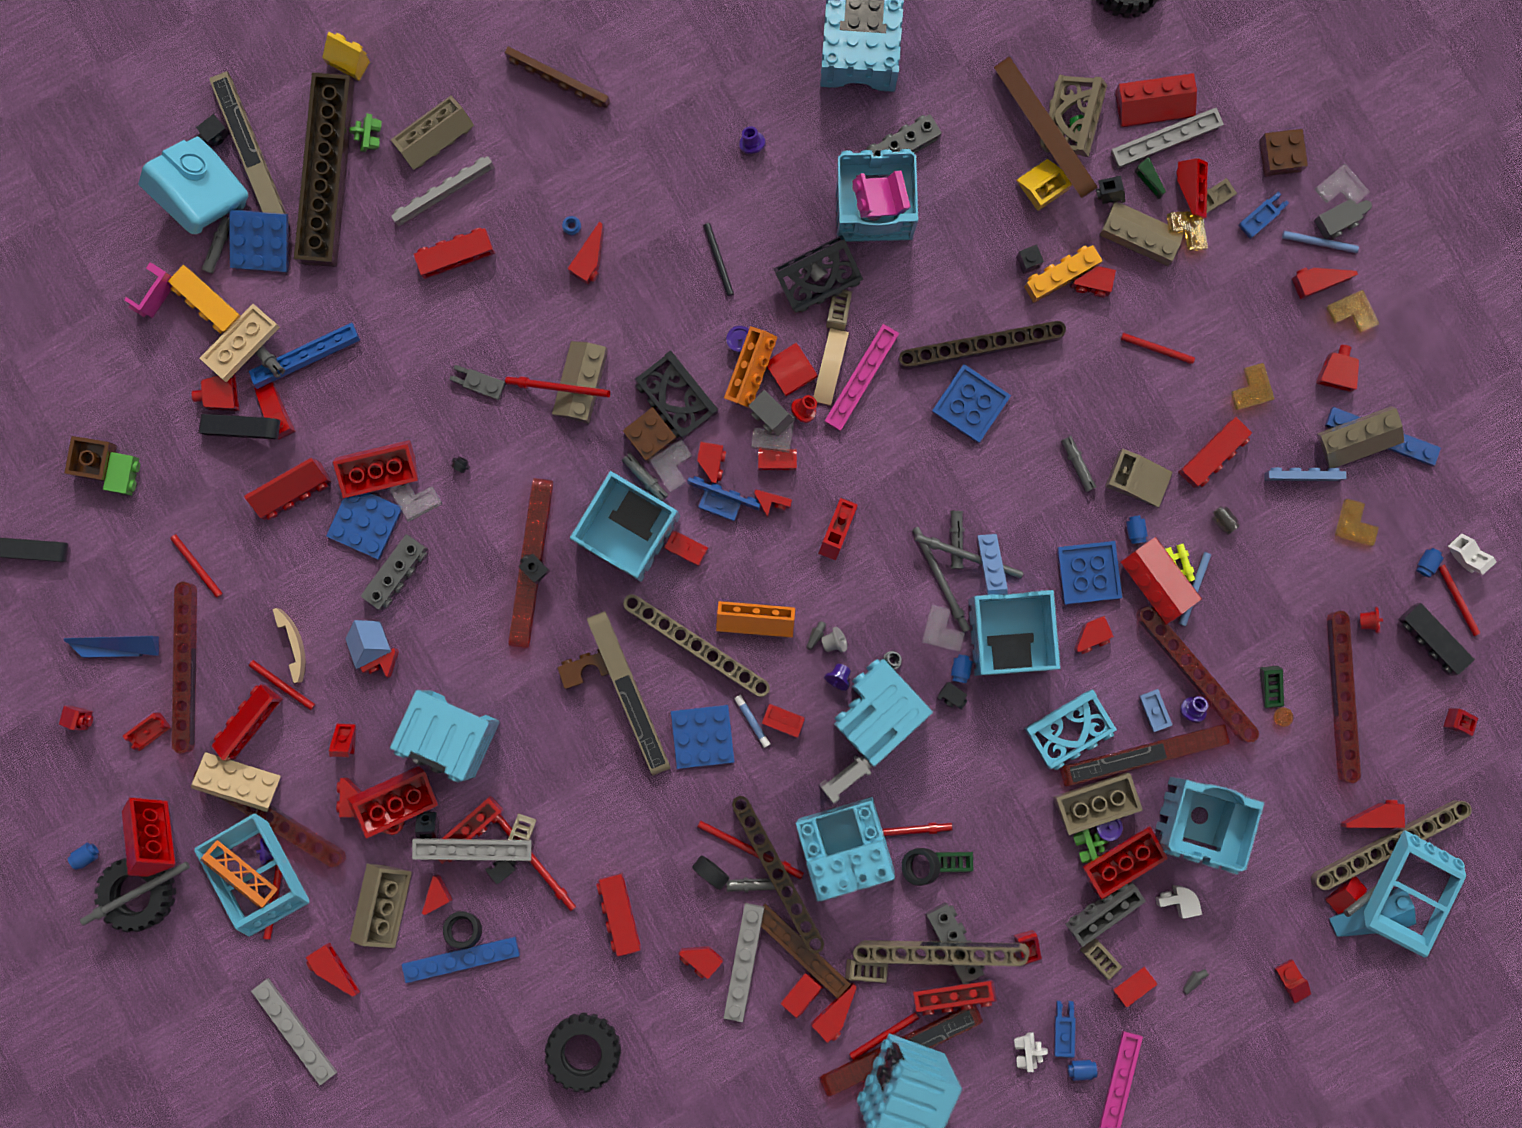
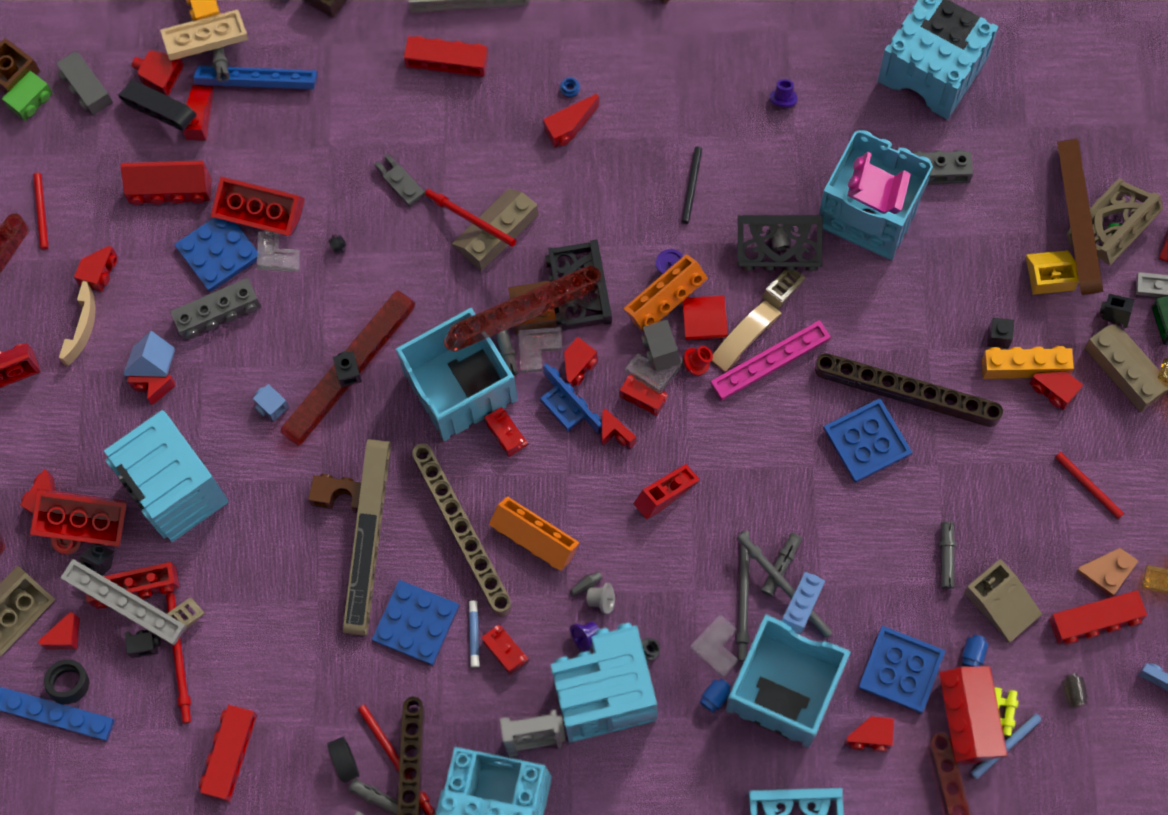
camera: 30 degrees right, 15 degrees down
red bar [249,660,315,710] -> none
red slope [329,723,356,757] -> none
black brick [936,682,968,710] -> none
none -> dark grey brick [56,50,113,115]
none -> red slope [74,246,118,292]
none -> medium blue brick [253,384,289,422]
none -> clear red beam [444,266,601,352]
none -> nougat wing [1076,548,1138,597]

